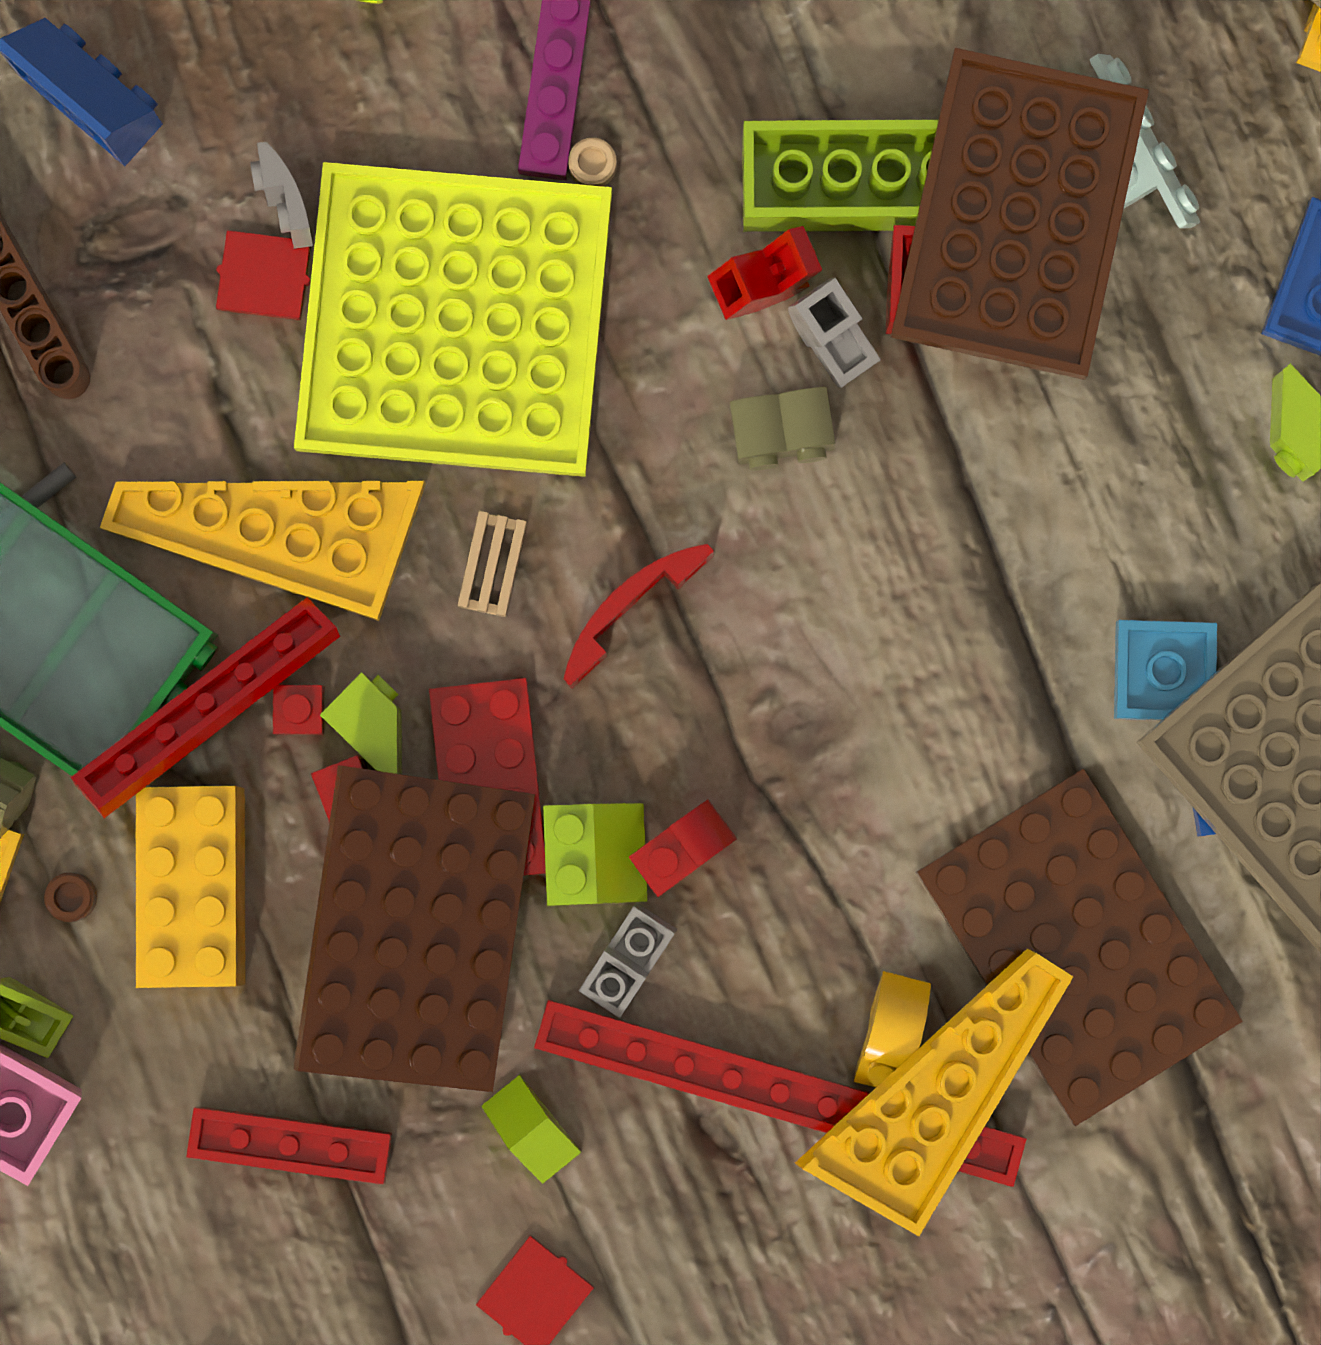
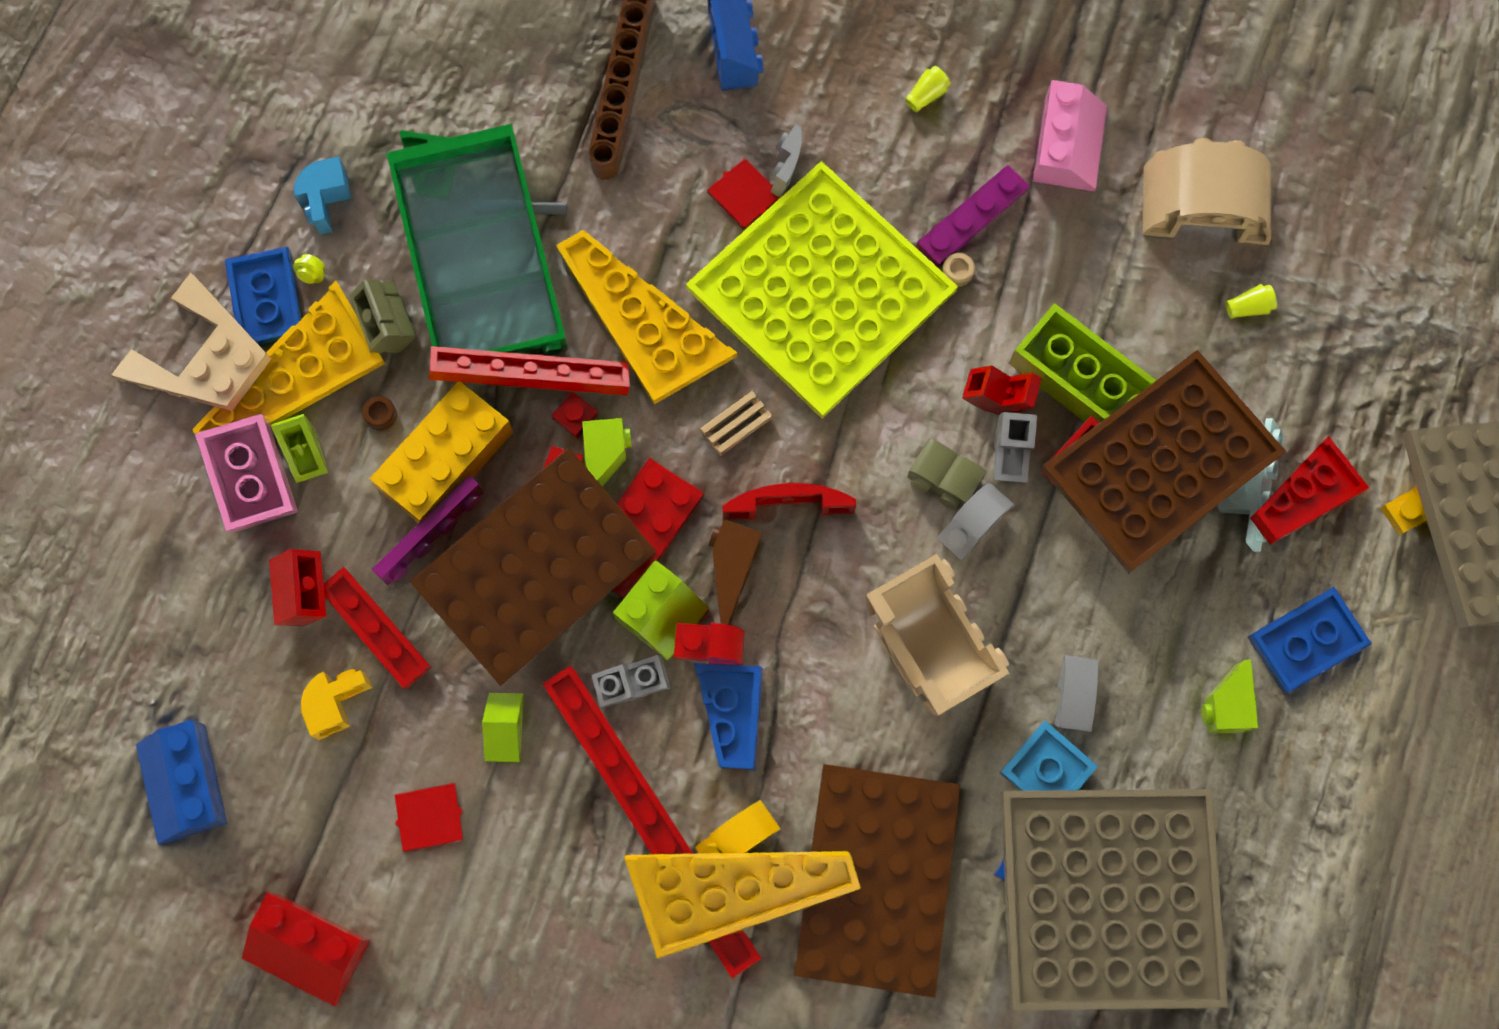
camera: 35 degrees right, 10 degrees down
none -> red brick [269,549,326,627]
none -> yellow brick [301,669,373,740]
none -> magenta plate [372,475,483,585]
none -> blue wing [694,663,763,770]
none -> reddish brown slope [709,519,762,625]
none -> tan cylinder [865,554,1009,716]
none -> light grey brick [937,482,1014,560]
none -> light grey slope [1055,654,1098,732]
none -> red wing [1250,436,1369,545]

